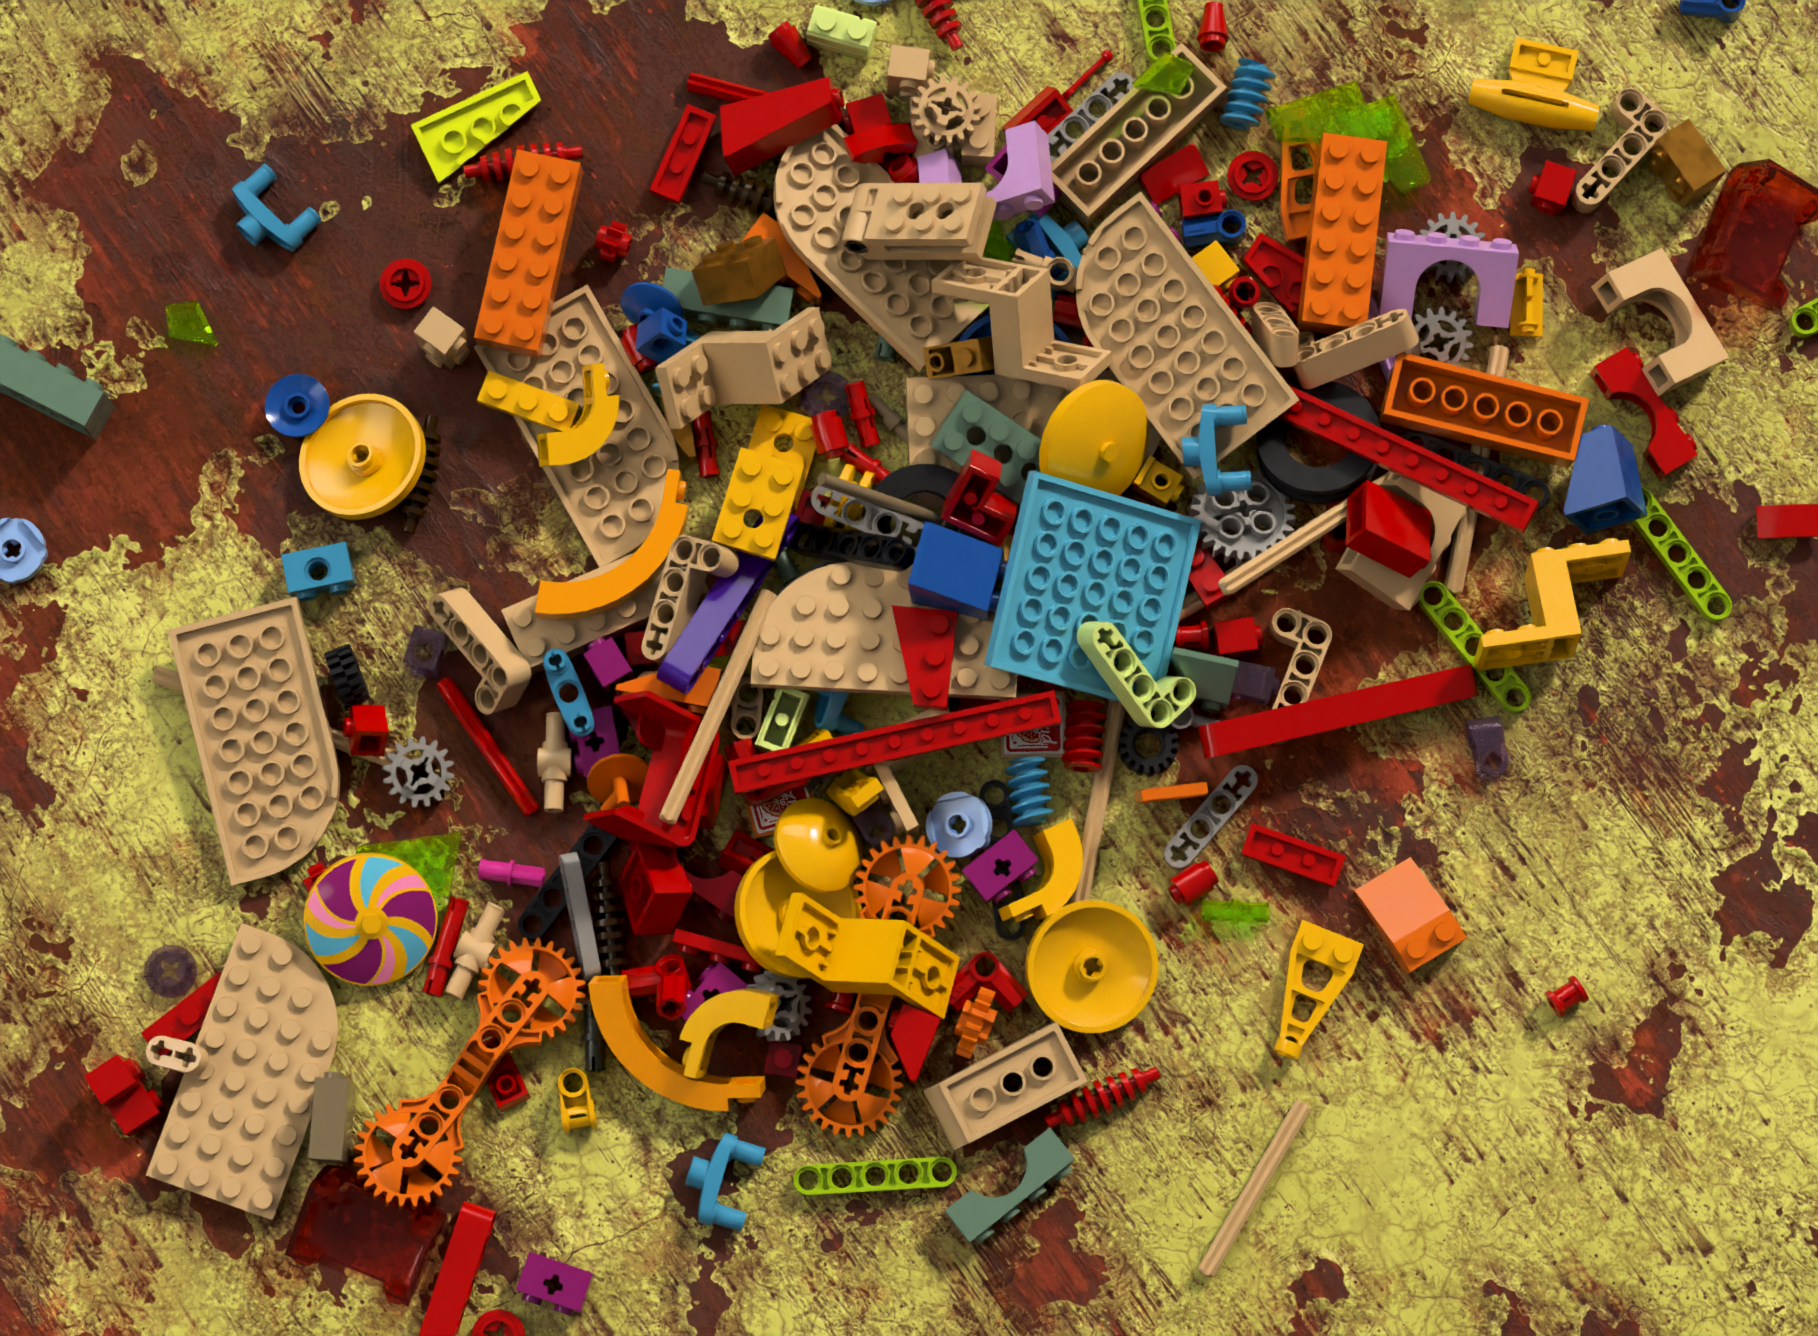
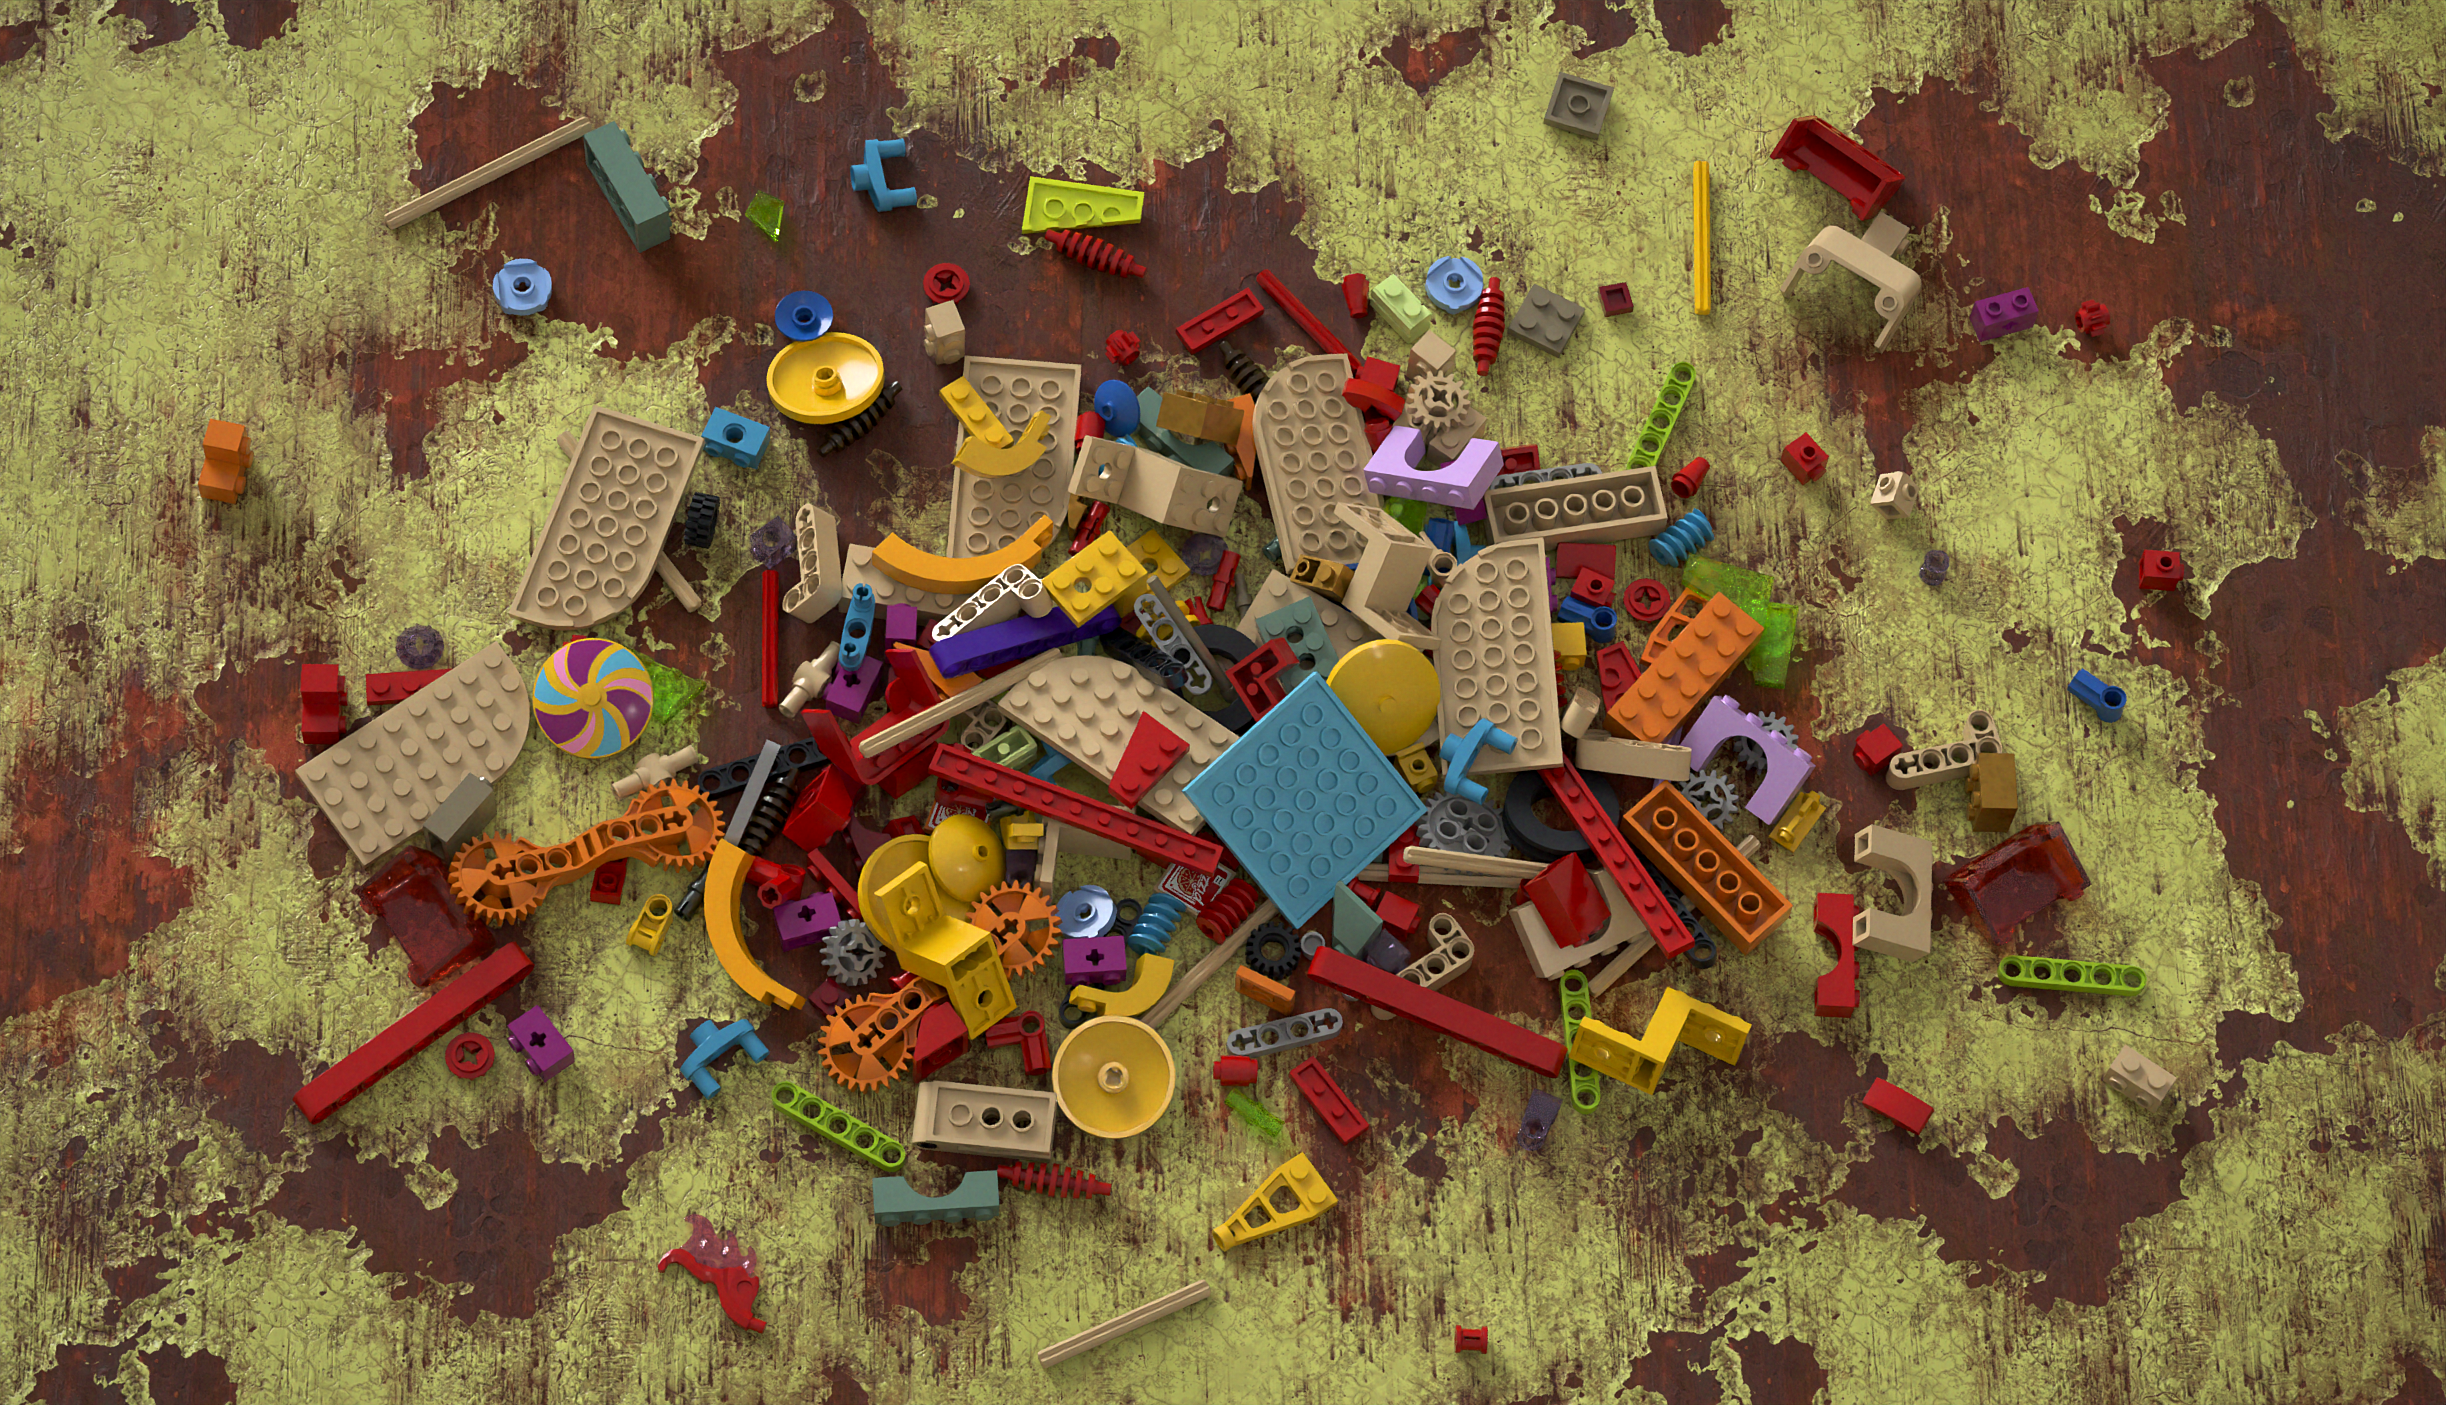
camera: 30 degrees right, 15 degrees down
tan beam [146,1036,209,1075] -> none
red brick [342,704,389,756] -> none
light grey gear [382,736,454,808] -> none
red pin [421,896,470,998] -> none
orange brick [474,149,583,358] -> none
dark pink axle [478,859,546,887] -> none
orange shield [587,753,648,811] -> none
blue brick [636,307,687,364] -> none
yellow arch [679,988,780,1079] -> none
red slope [720,77,845,175] -> none
red brick [810,410,850,460] -> none
tan hinge [840,183,997,260] -> none
blue slope [908,521,1008,621] -> none
orange gear [953,986,998,1059] -> none
red hinge [1062,50,1113,99] -> none
yellowish green beam [1077,621,1196,728] -> none
clear neon green piece [1132,51,1195,95] -> none
red cone [1228,276,1260,309] -> none
orange slope [1354,857,1467,975] -> none
yellow plate [1468,37,1600,131] -> none
blue slope [1564,425,1647,535] -> none
lime beam [1631,487,1732,622] -> none

